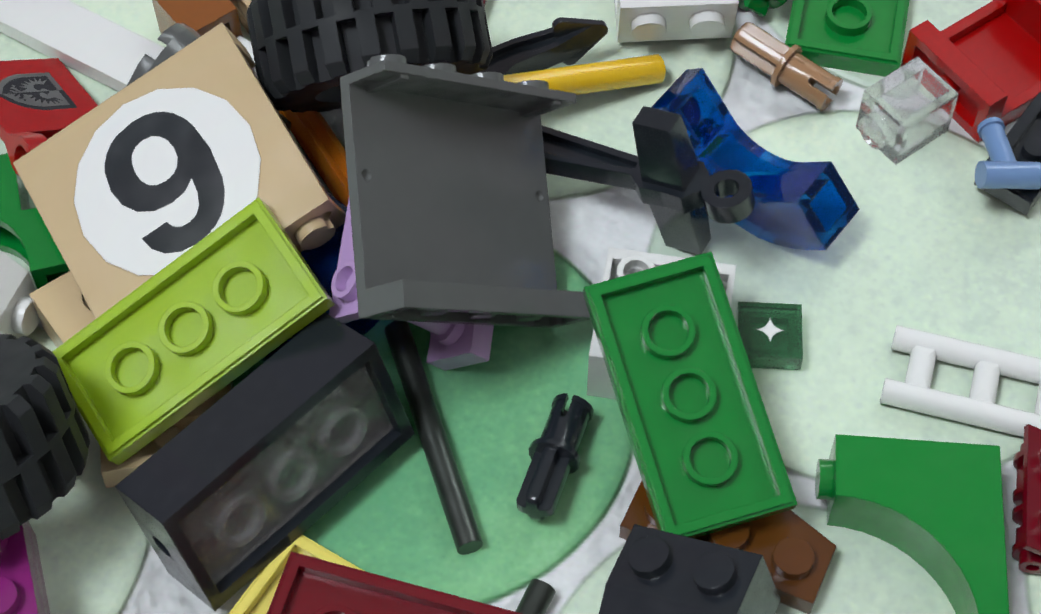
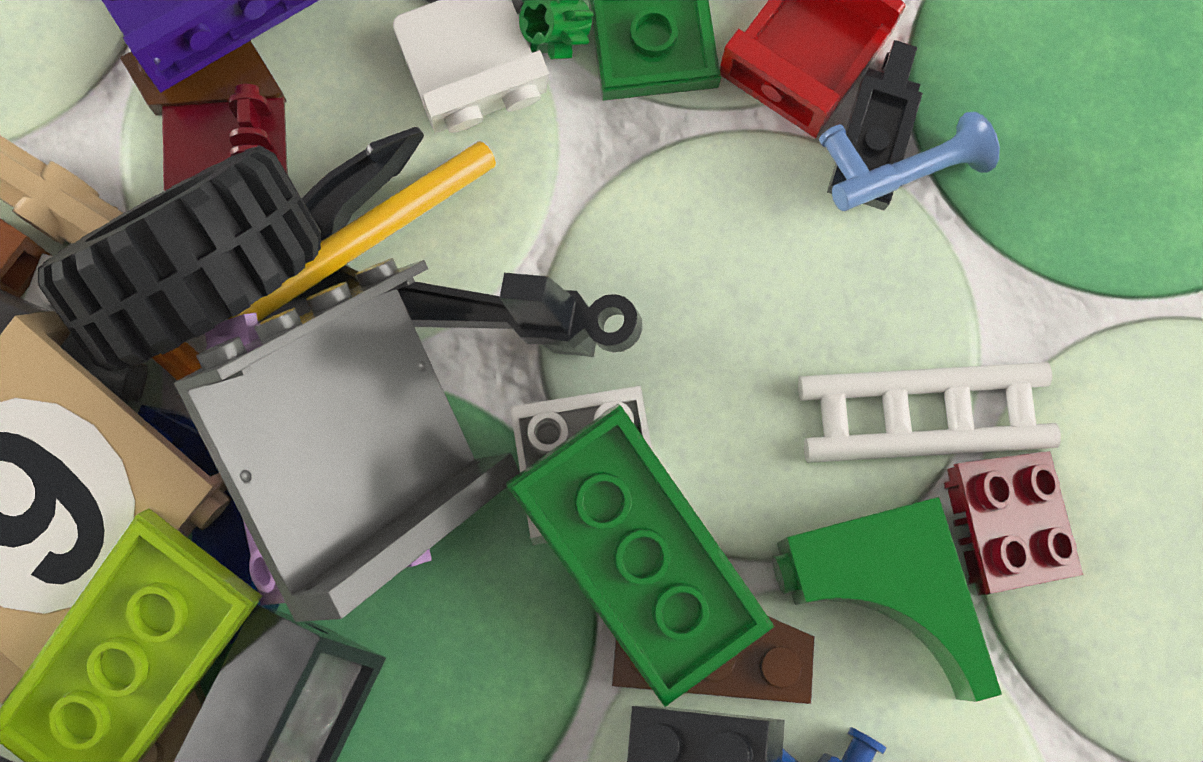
camera: 25 degrees left, 20 degrees up
pearl dark grey bar [384,321,483,555] -> none
black axle [516,393,594,521] -> none
clear blue arch [651,68,860,250] -> none
medium nougat axle [730,22,843,111] -> none
clear green tile [736,301,803,370] -> none
clear brick [856,56,959,165] -> none

